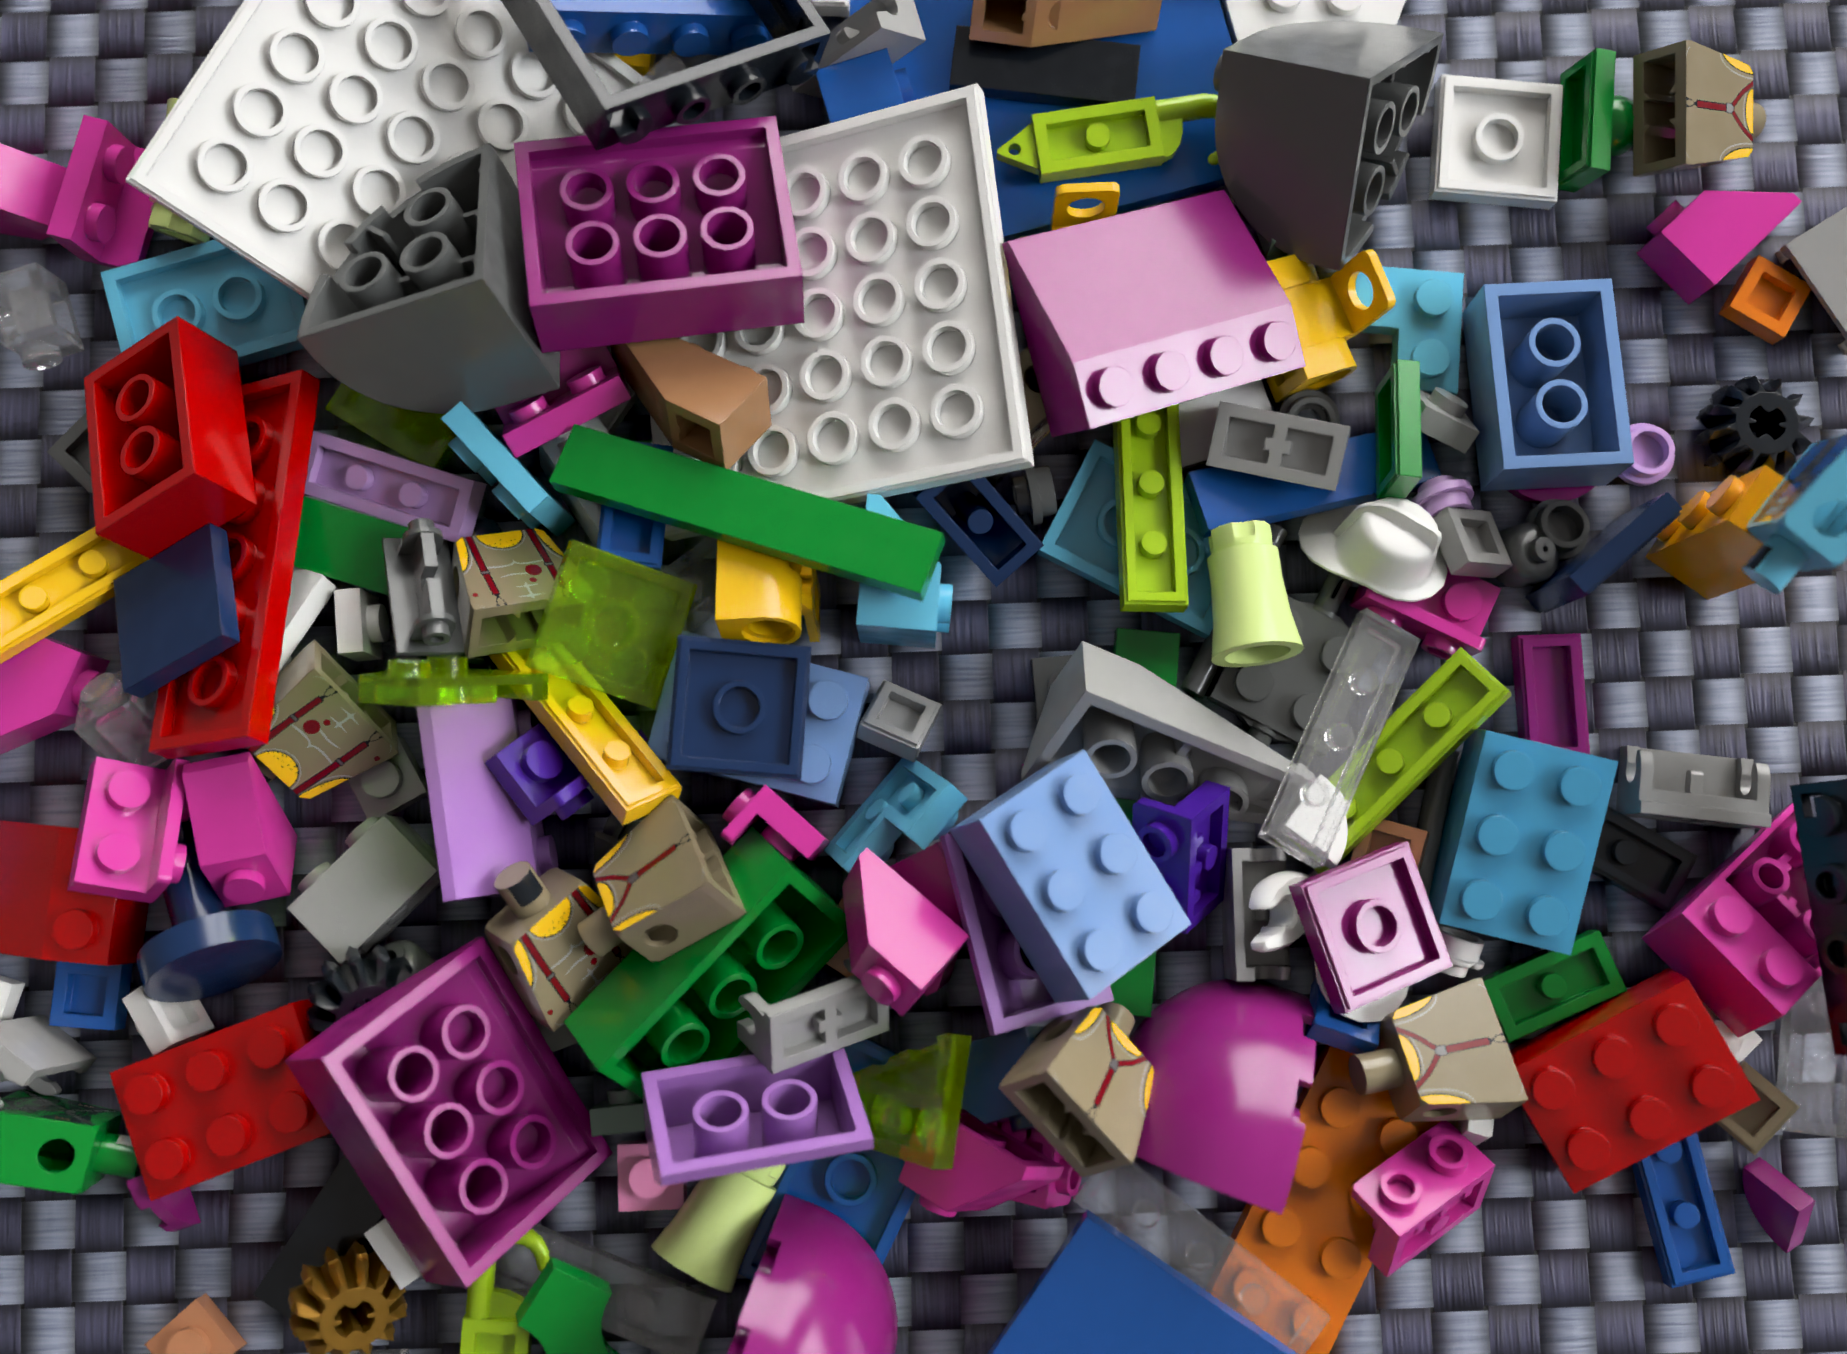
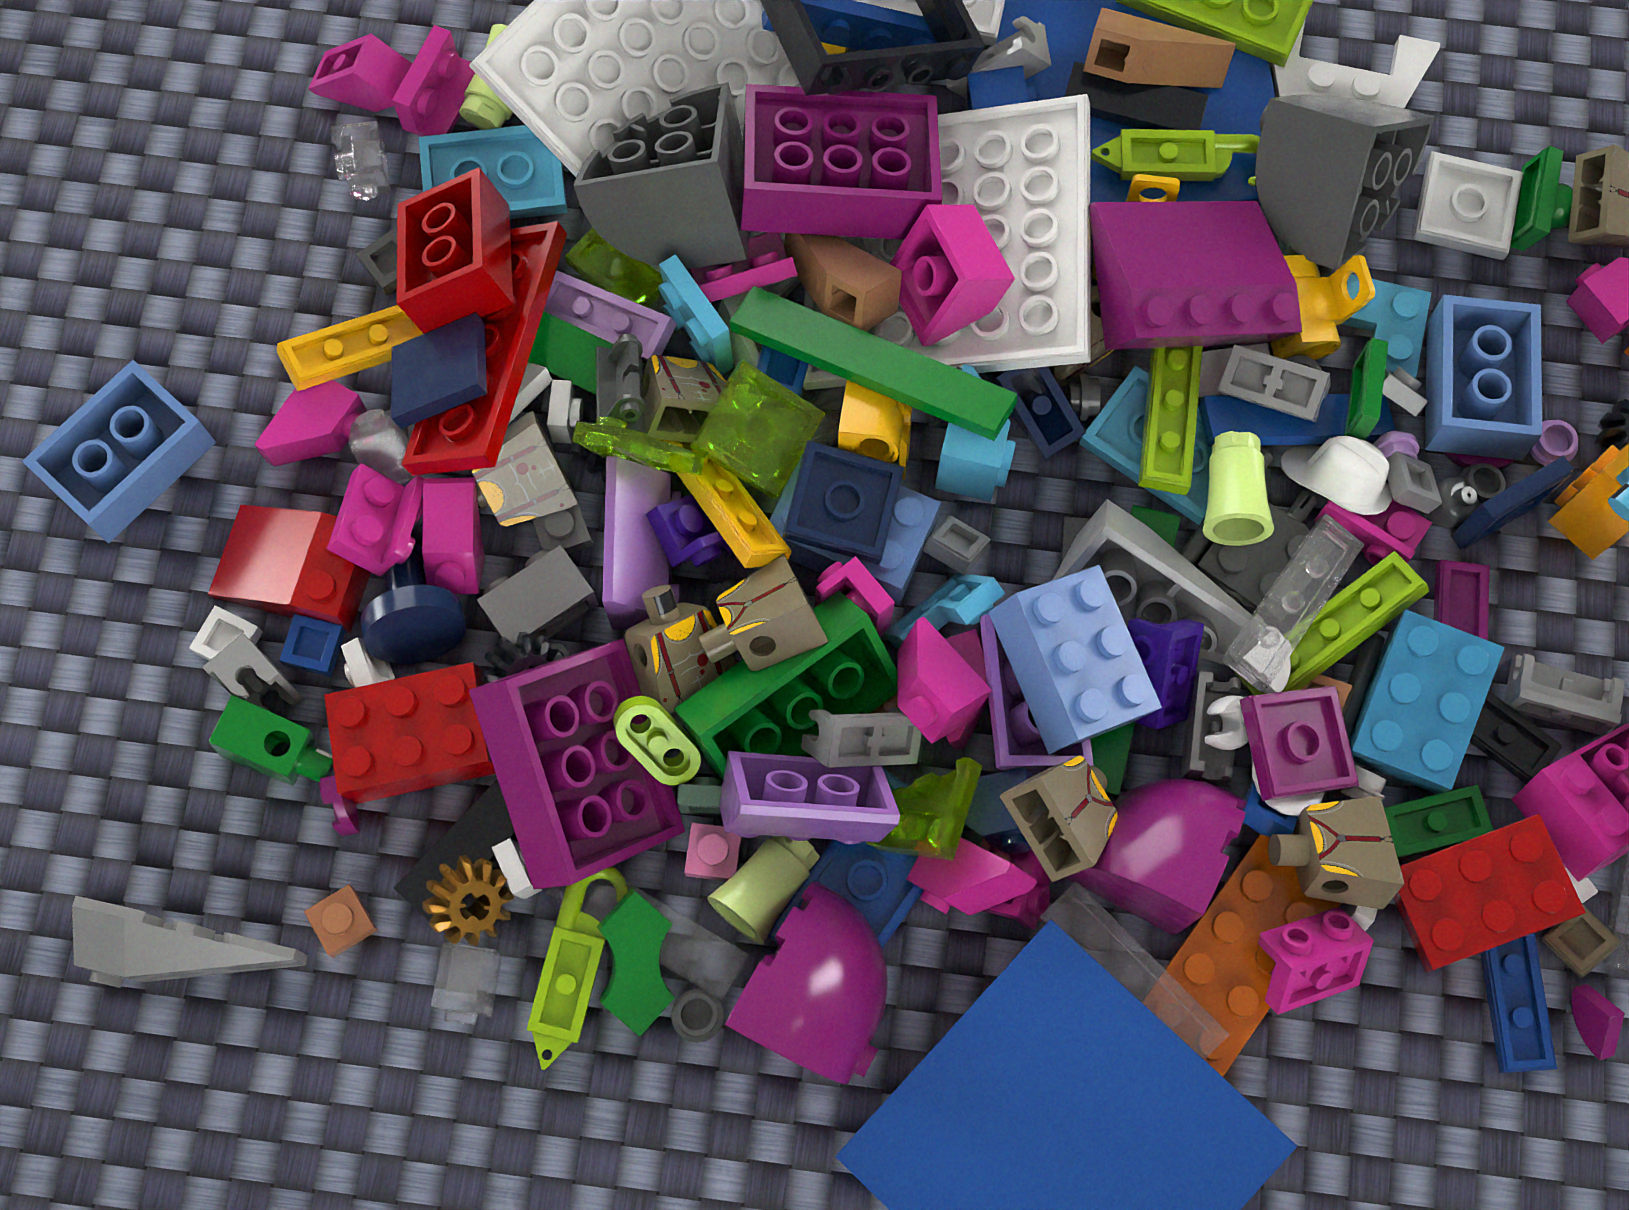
camera: 10 degrees right, 10 degrees down
none -> lime plate [613,696,701,785]
none -> dark pink slope [889,204,1015,346]

